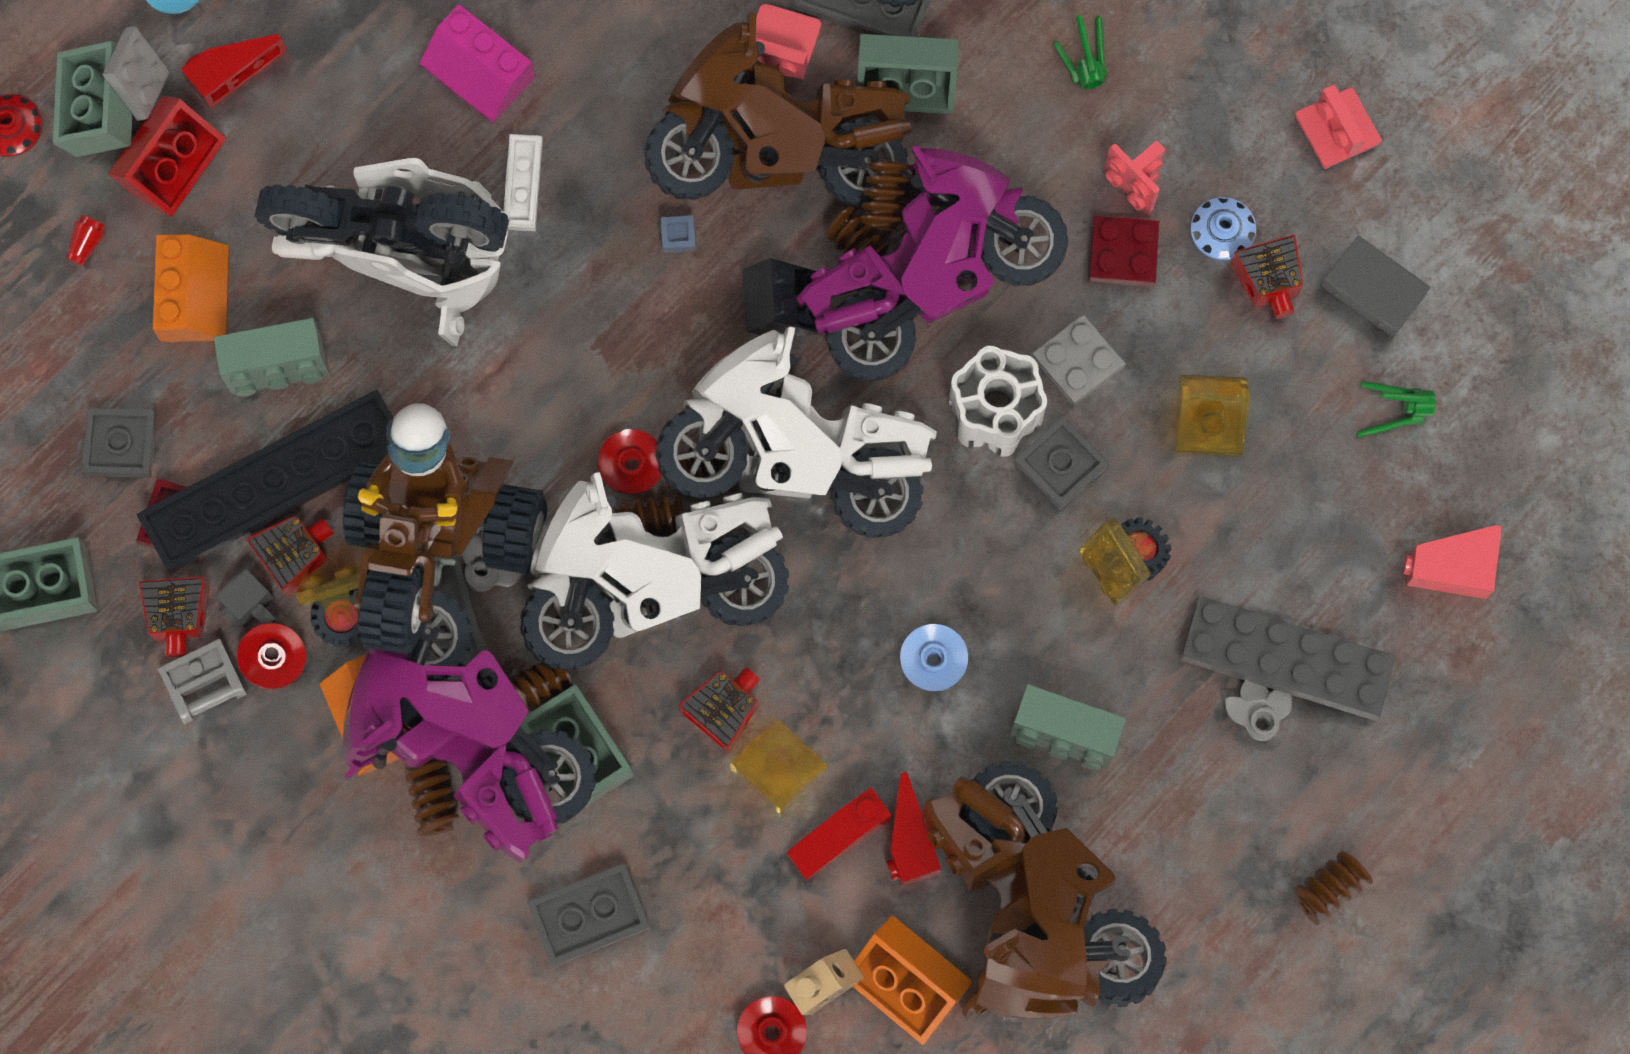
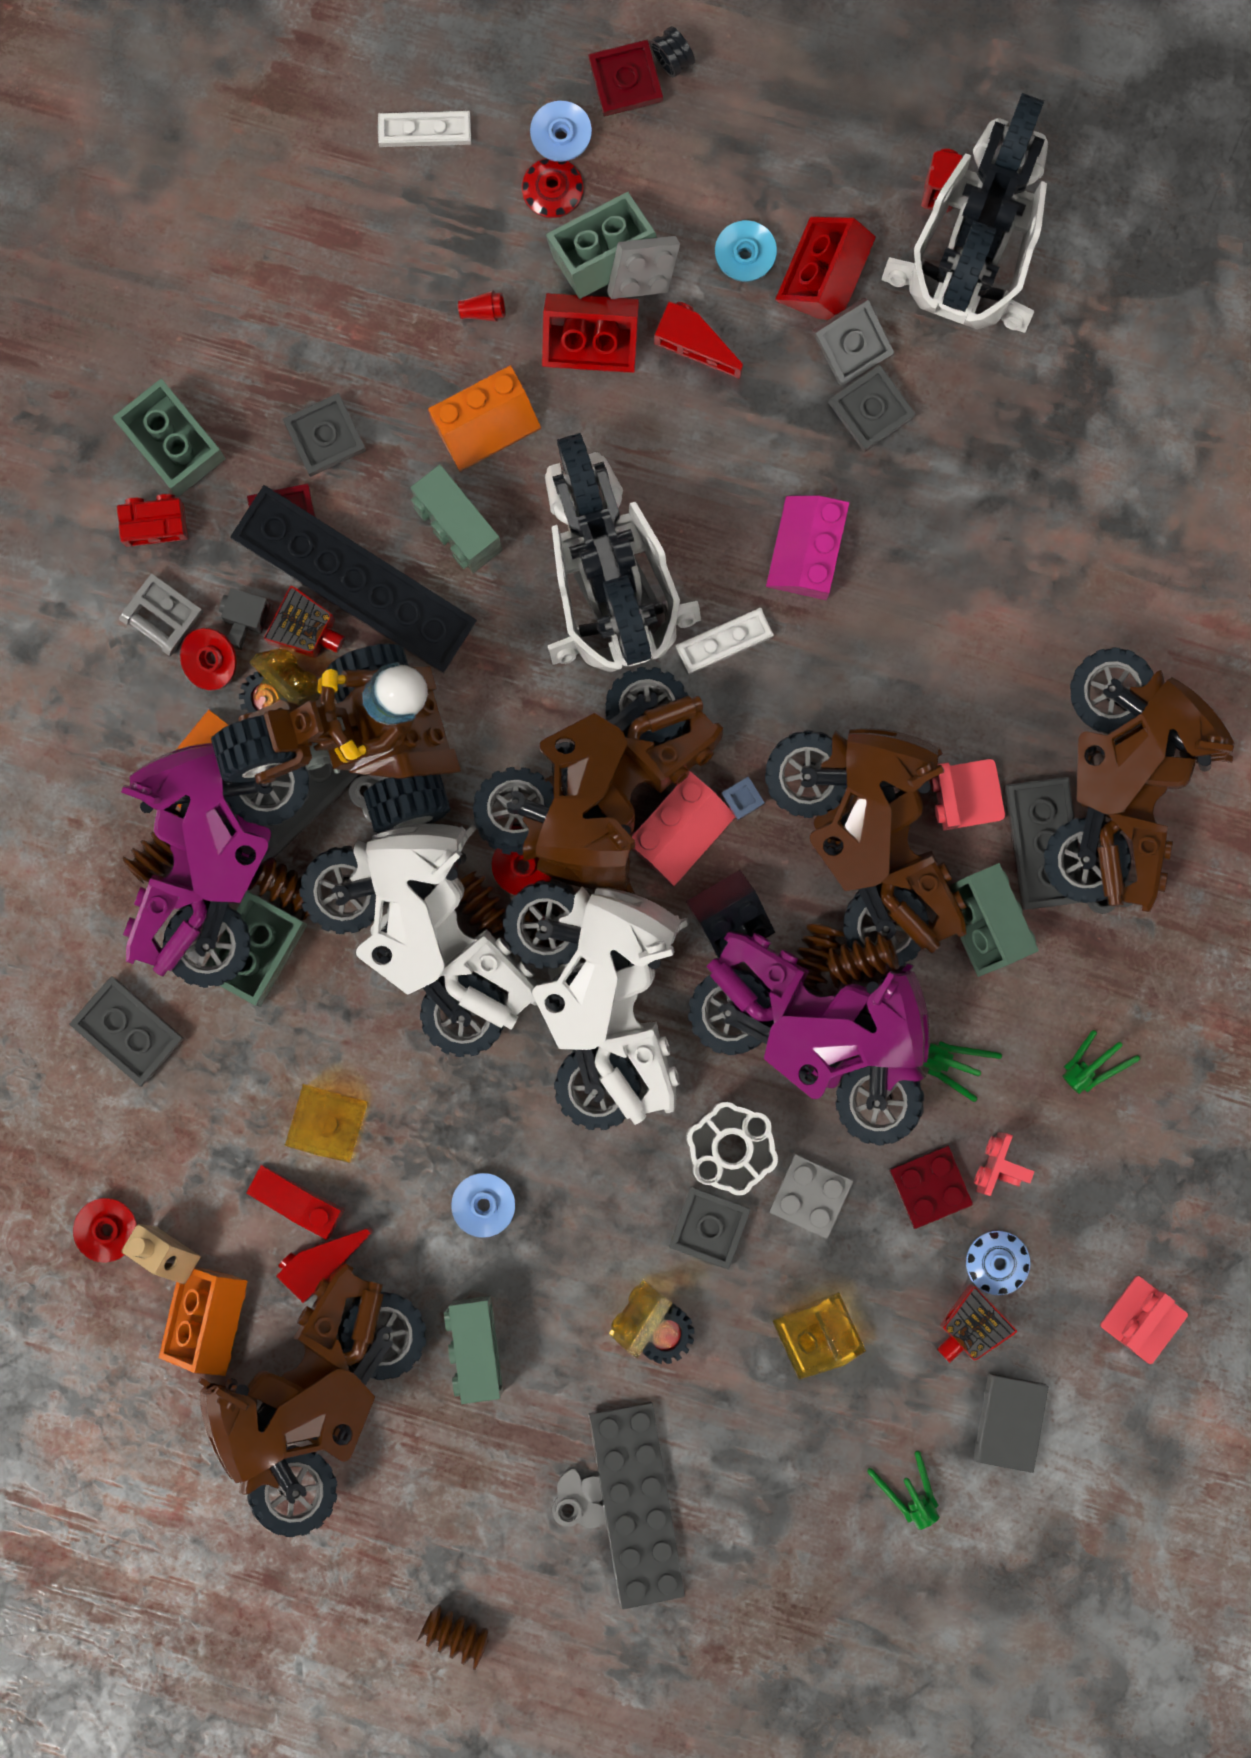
camera: 65 degrees right, 10 degrees up
torso [139,577,210,658] -> none
torso [678,667,761,754] -> none
coral slope [1403,525,1502,599] -> none
none -> red brick [117,494,188,547]
none -> reddish brown piece [473,667,723,894]
none -> coral slope [632,771,735,886]
none -> green plant [923,1041,1002,1102]

